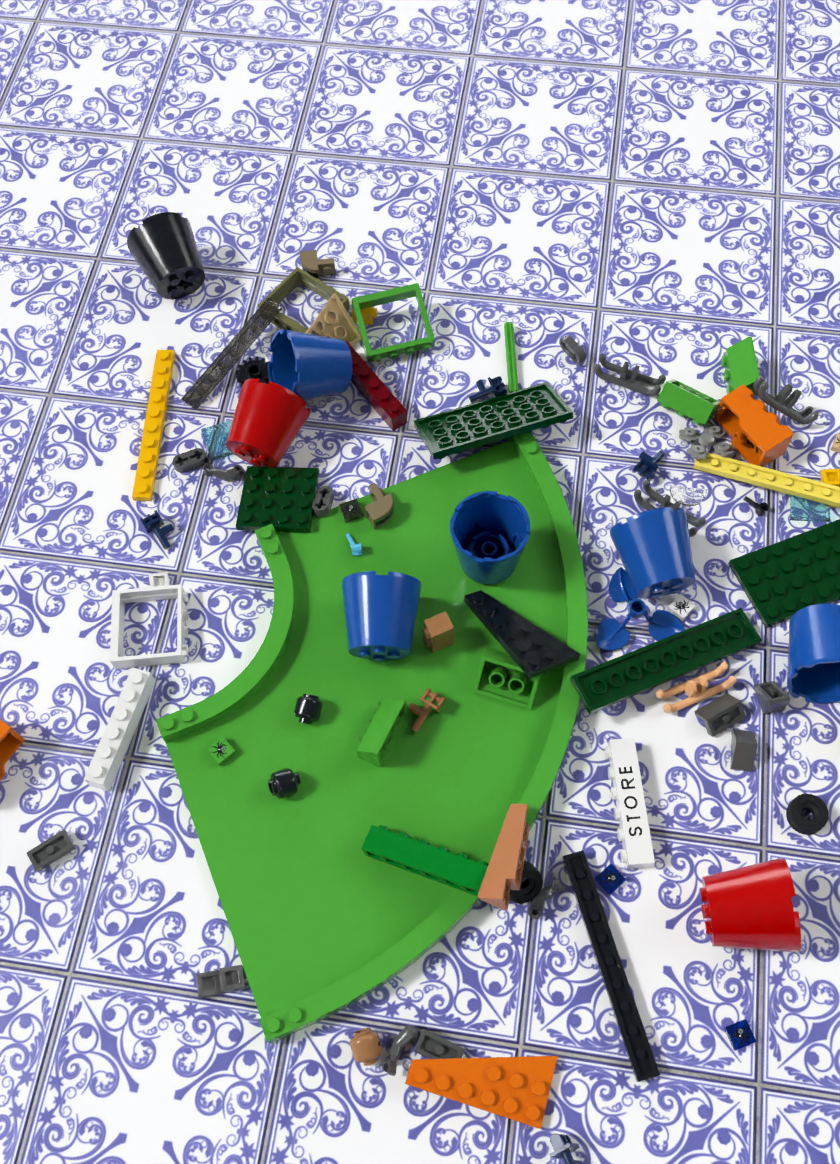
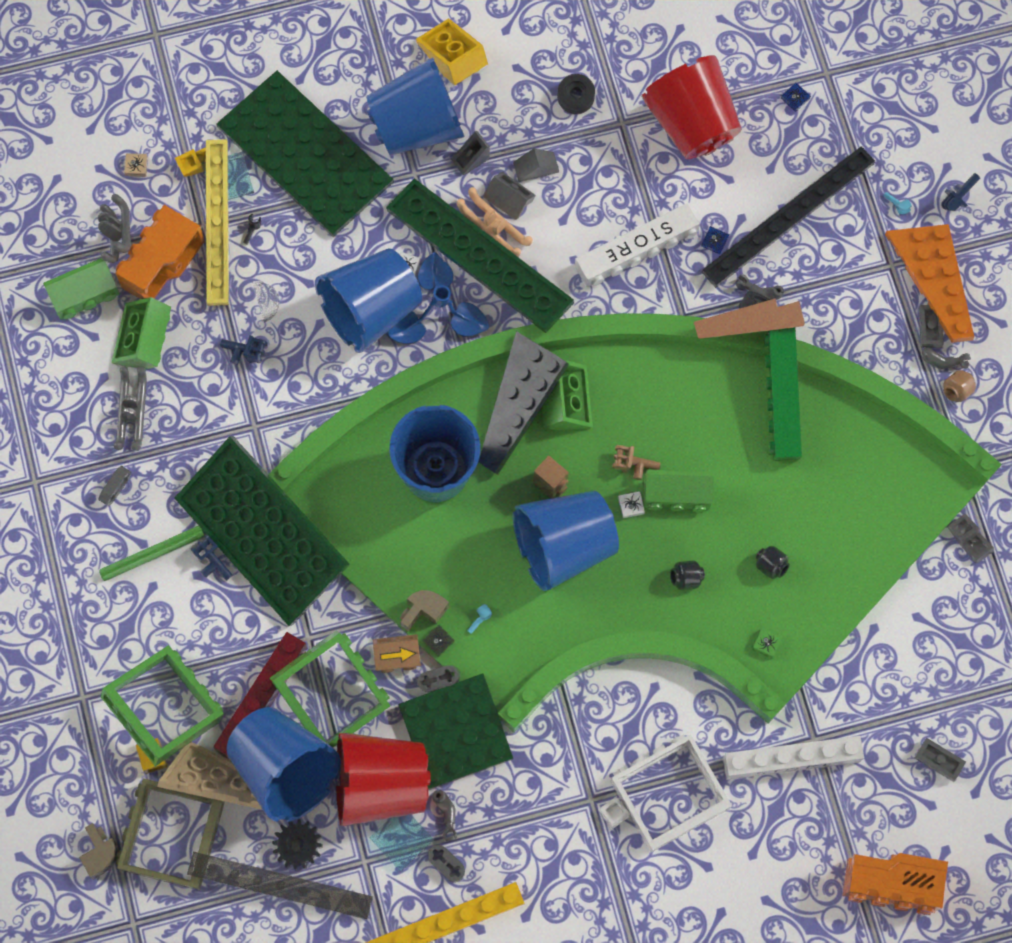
camera: 120 degrees left, 10 degrees up
dark blue arm [140,510,174,549] -> none
dark grey piece [634,480,706,537] -> none
light grey plant [679,425,734,460] -> none
none -> bright green window [270,630,390,748]
none -> medium nougat brick [373,634,421,673]
none -> white tile [618,491,645,518]
none -> medium azure hand [884,192,912,215]

